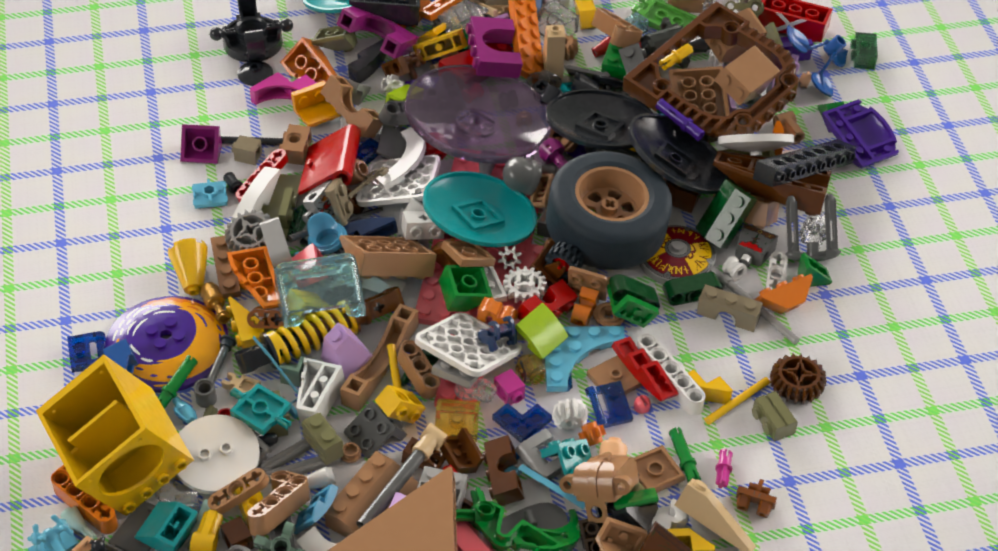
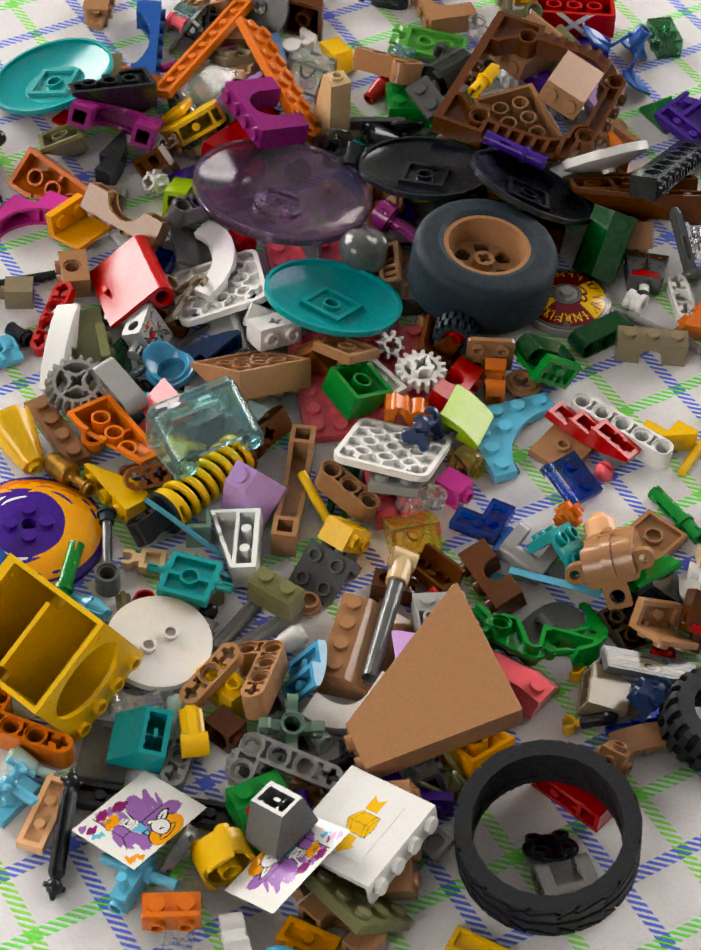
camera: 20 degrees left, 0 degrees up
dark tan plate [324,178,353,226] -> none
white gear [552,398,588,431] -> none

